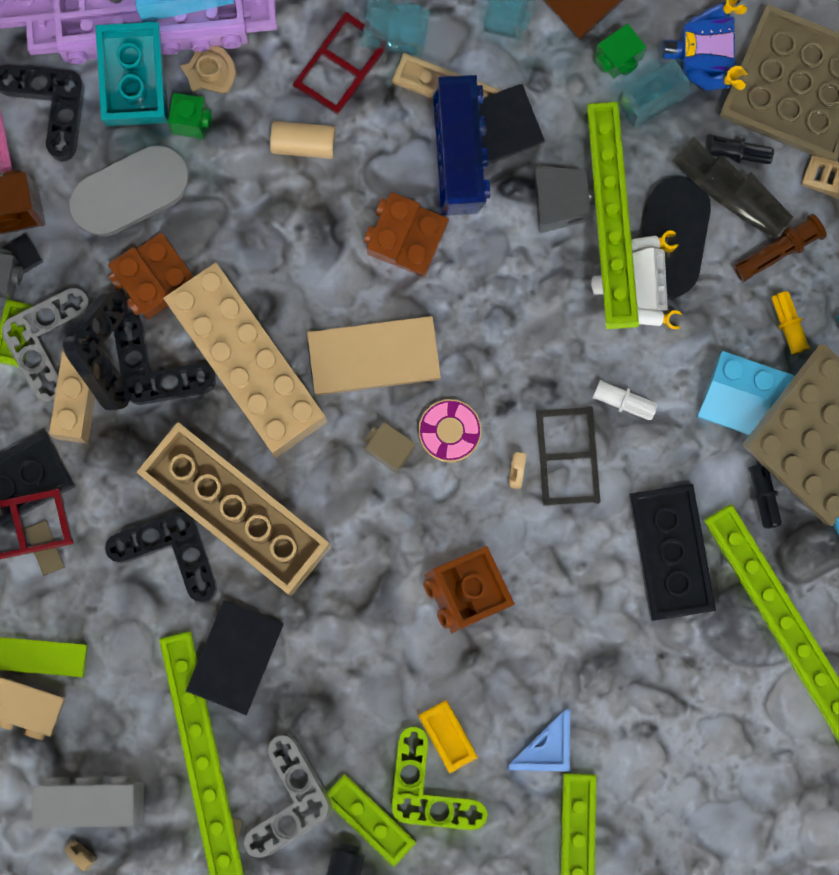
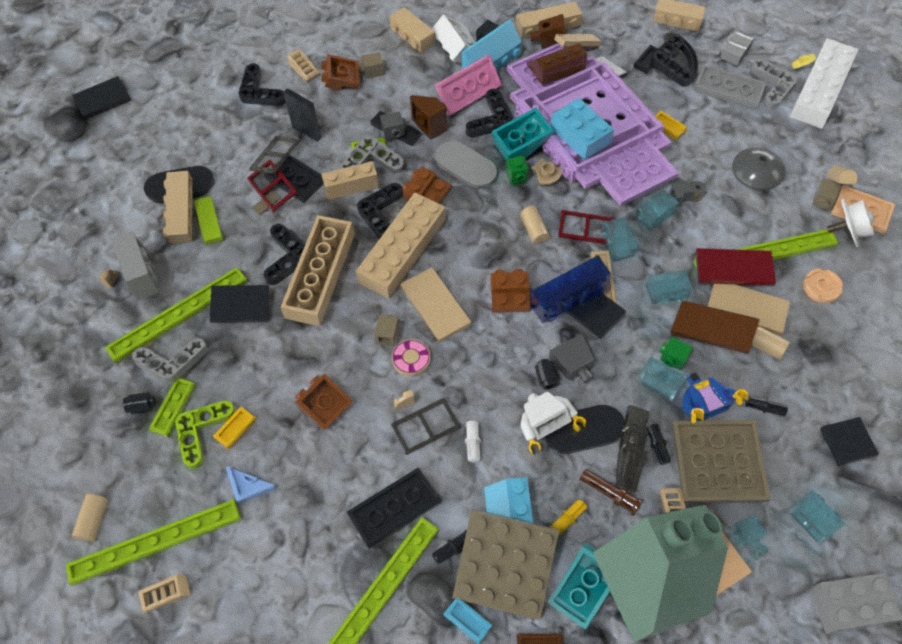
camera: 65 degrees right, 20 degrees down
black beam [63,291,130,411] -> none
lime tile [587,102,639,329] -> none
none -> black brick [535,359,559,390]

